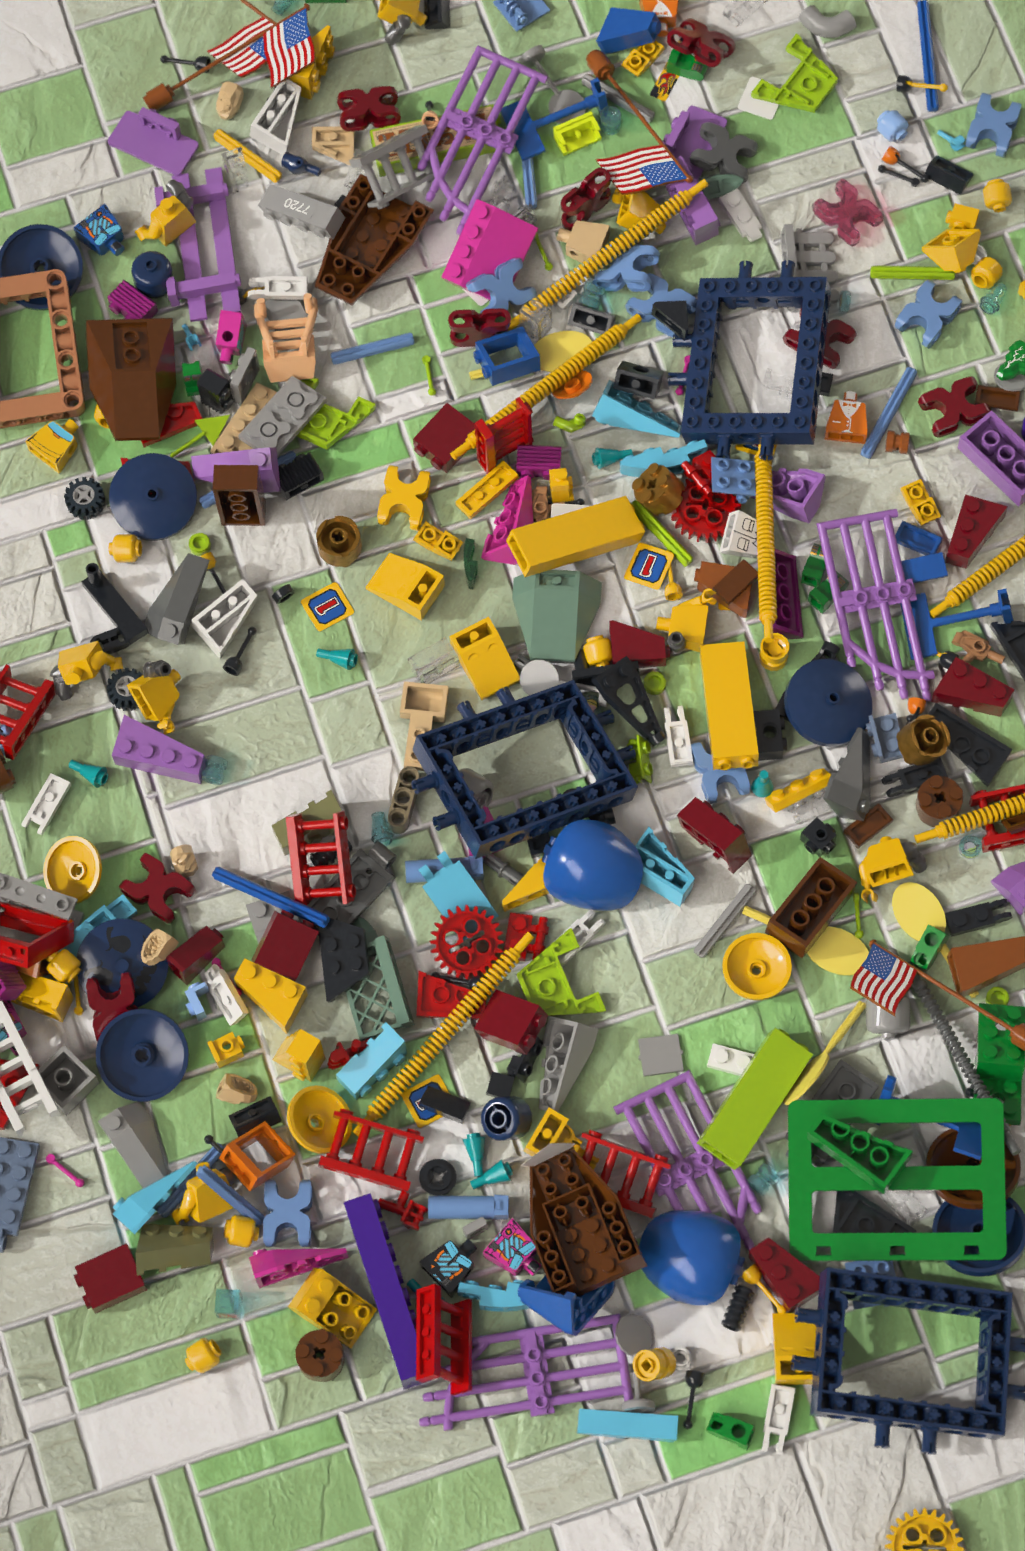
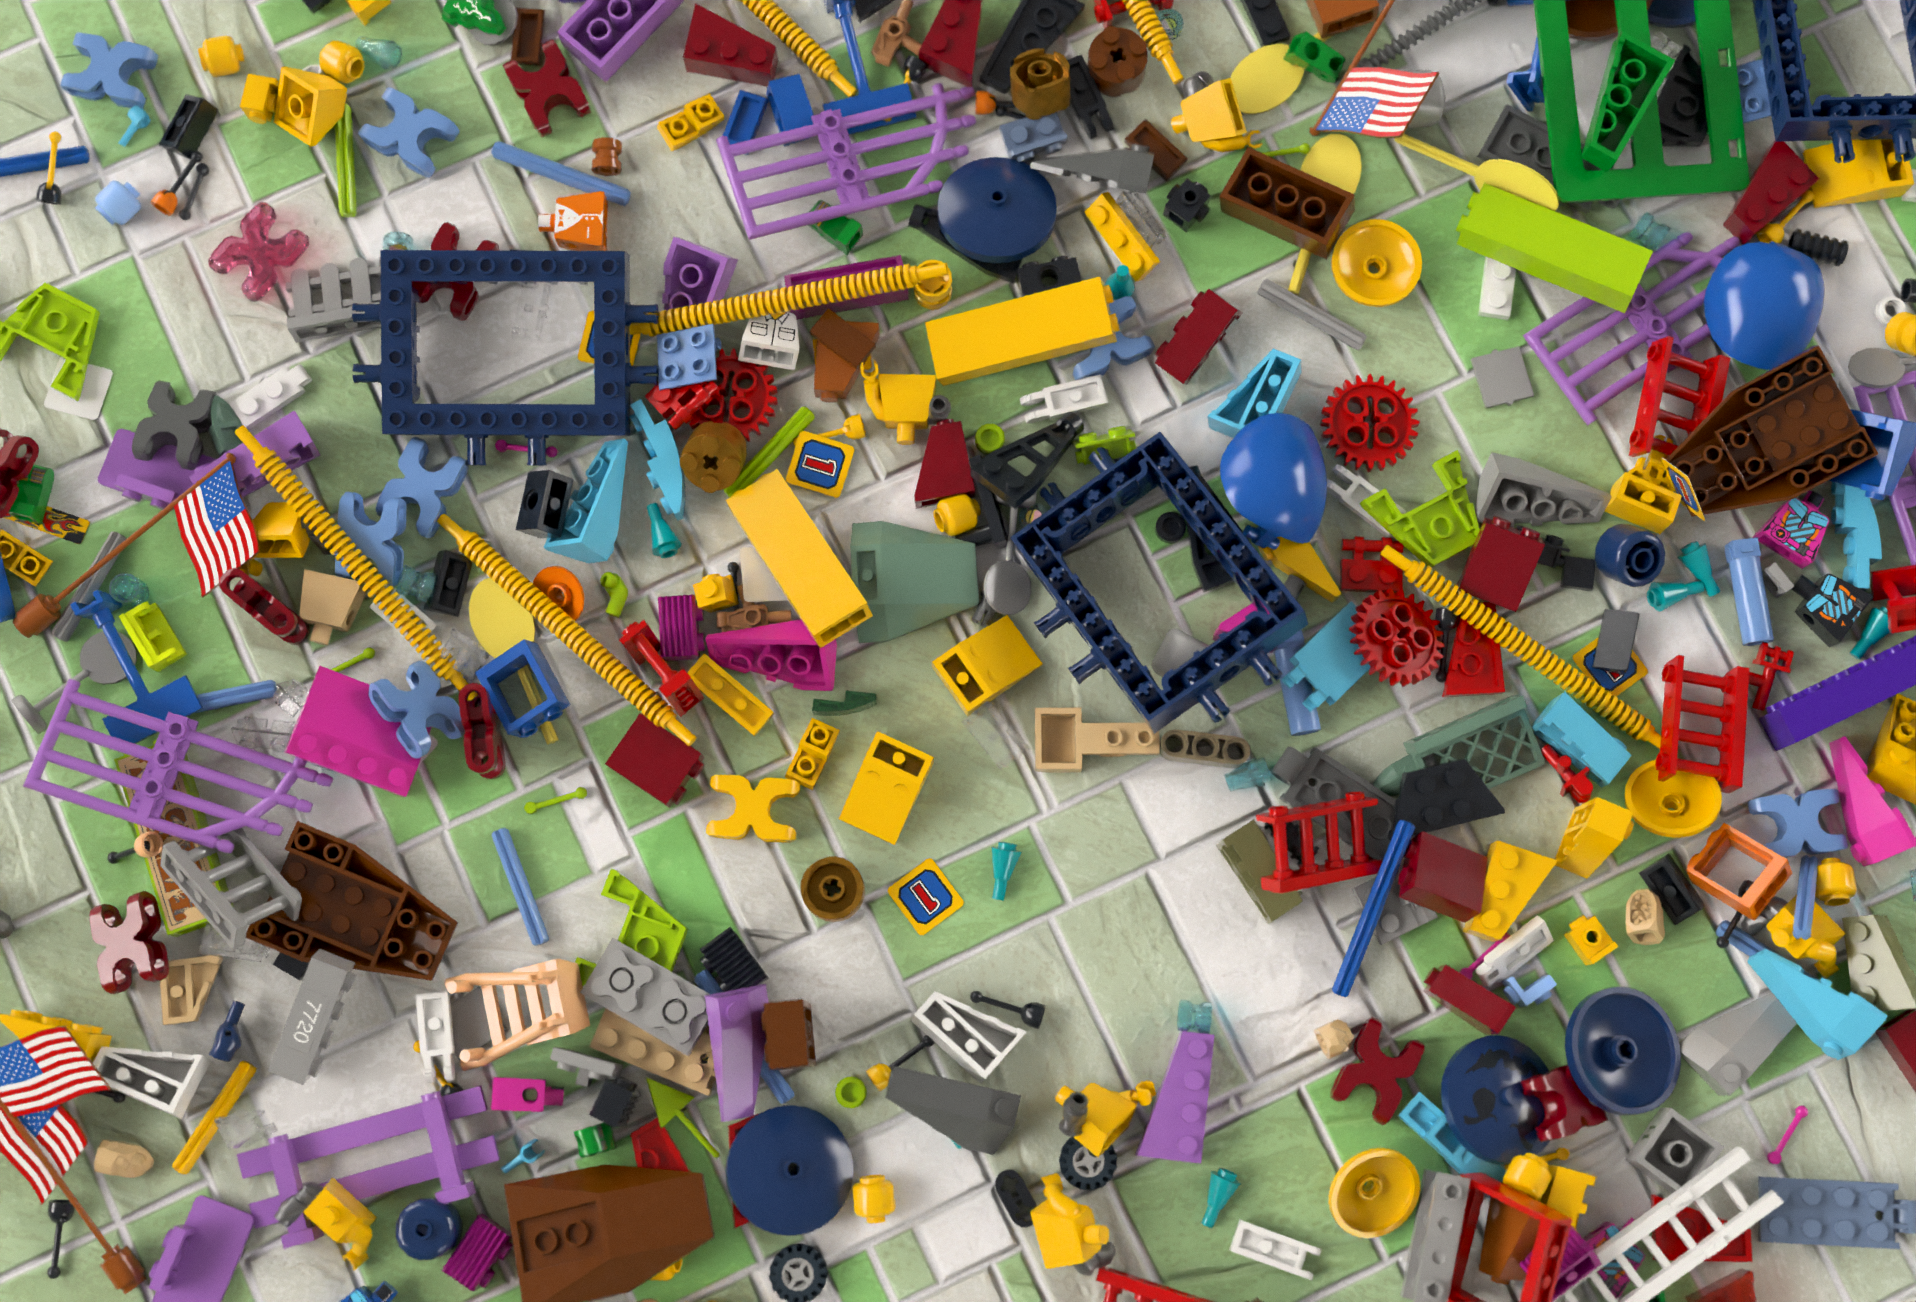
camera: 100 degrees left, 10 degrees up
black piece [81,563,149,645] -> none
tan rock [141,928,179,965] -> none
black tile [272,584,294,604] -> none
black gear [419,1159,457,1196] -> none
black slope [651,301,688,340] -> none
green leg [801,543,826,588] -> none
none -> red gear [1320,374,1420,472]

